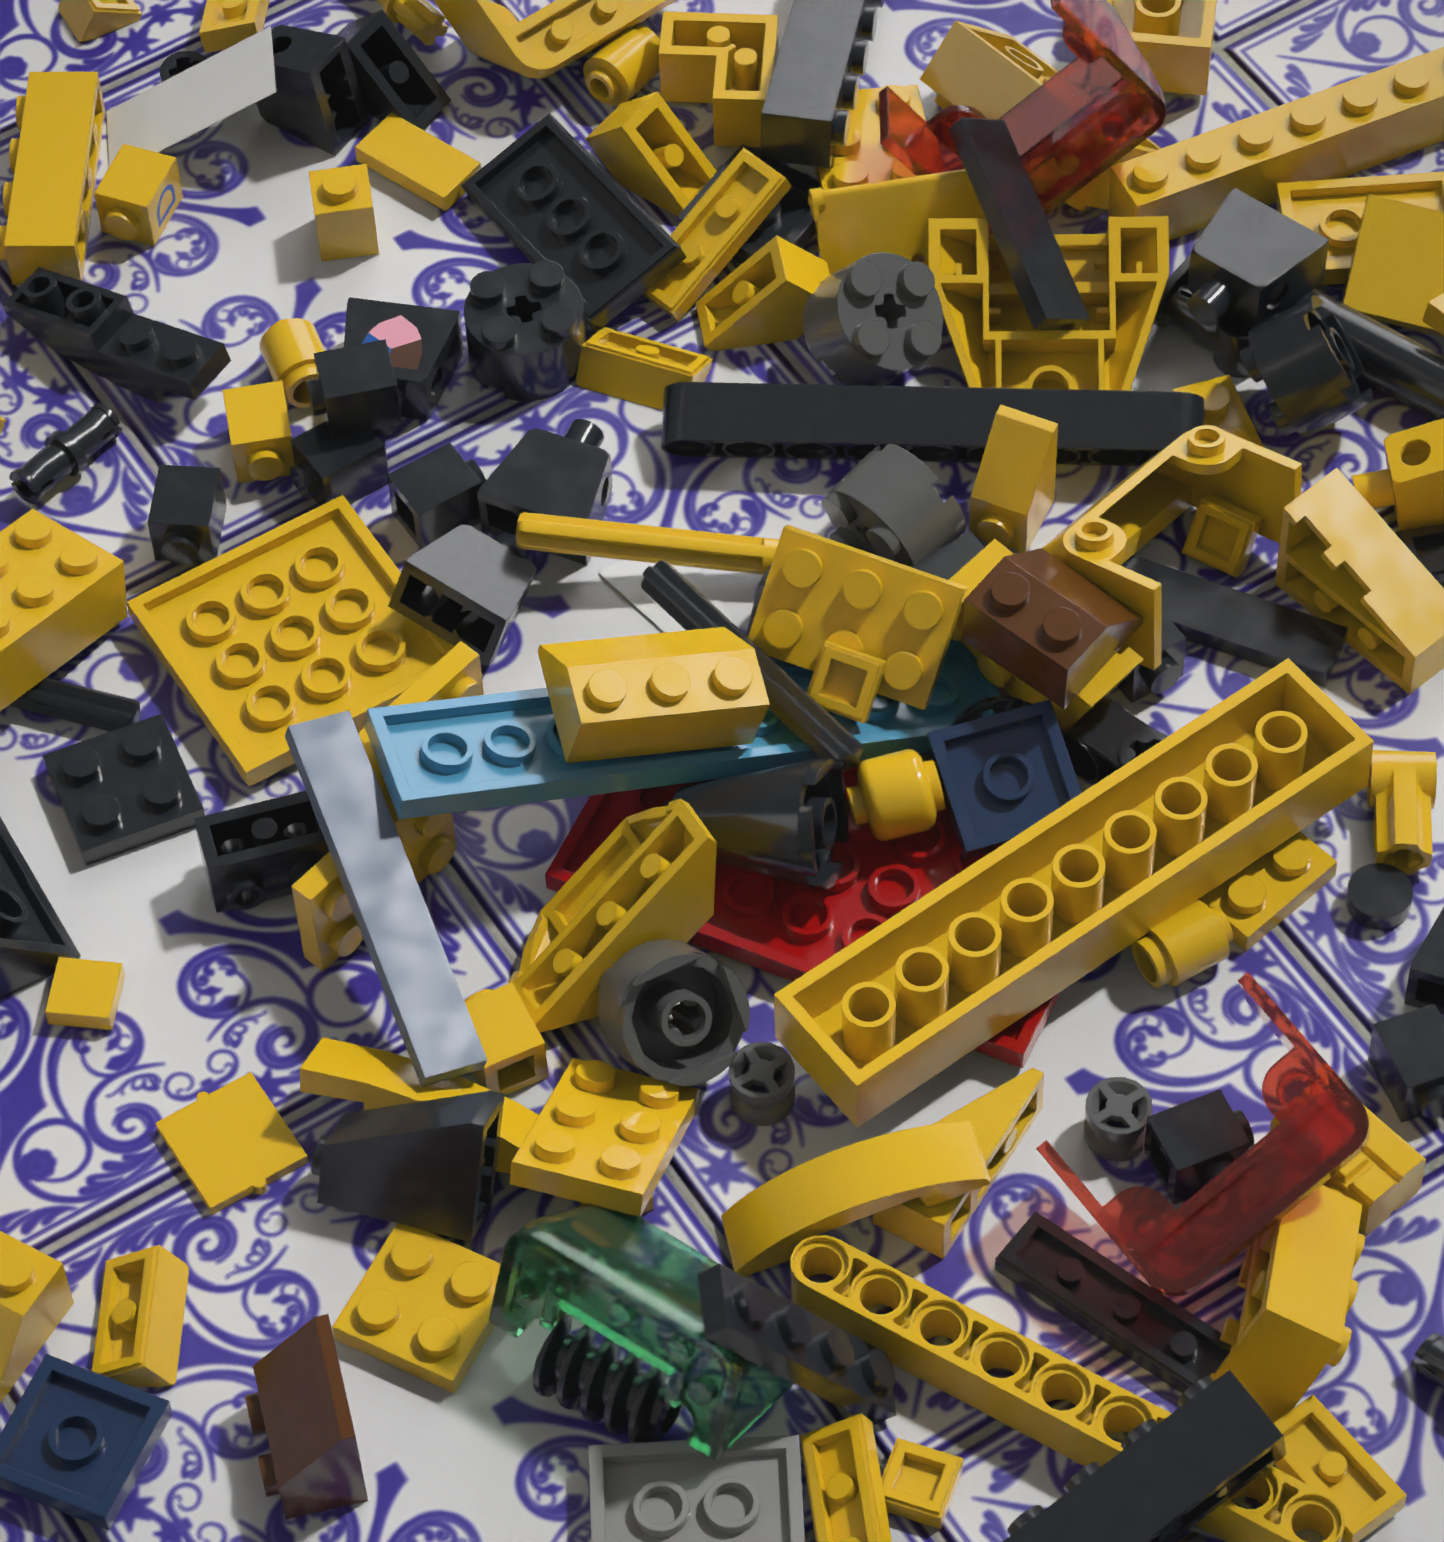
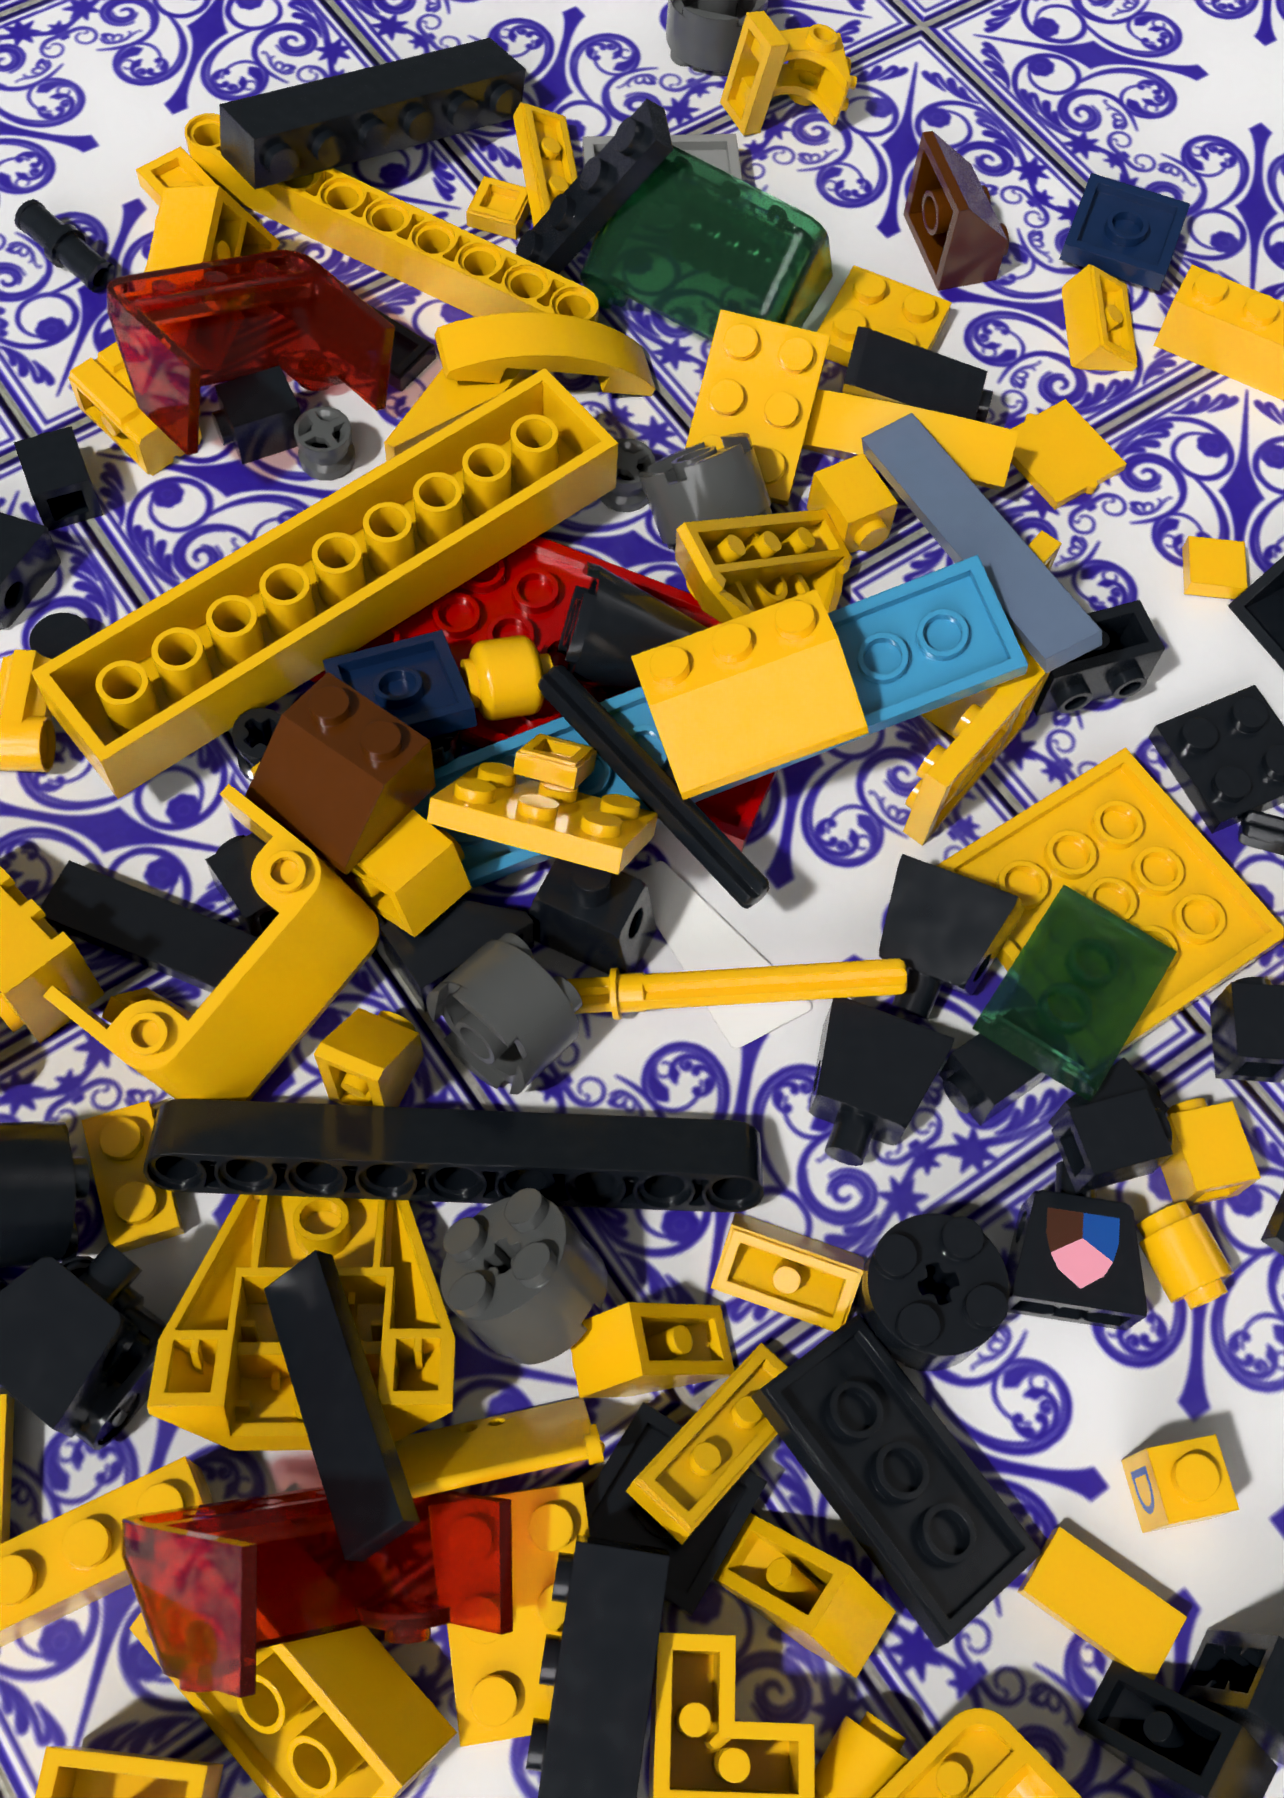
camera: 170 degrees right, 10 degrees up
none -> clear green tile [972,885,1177,1101]

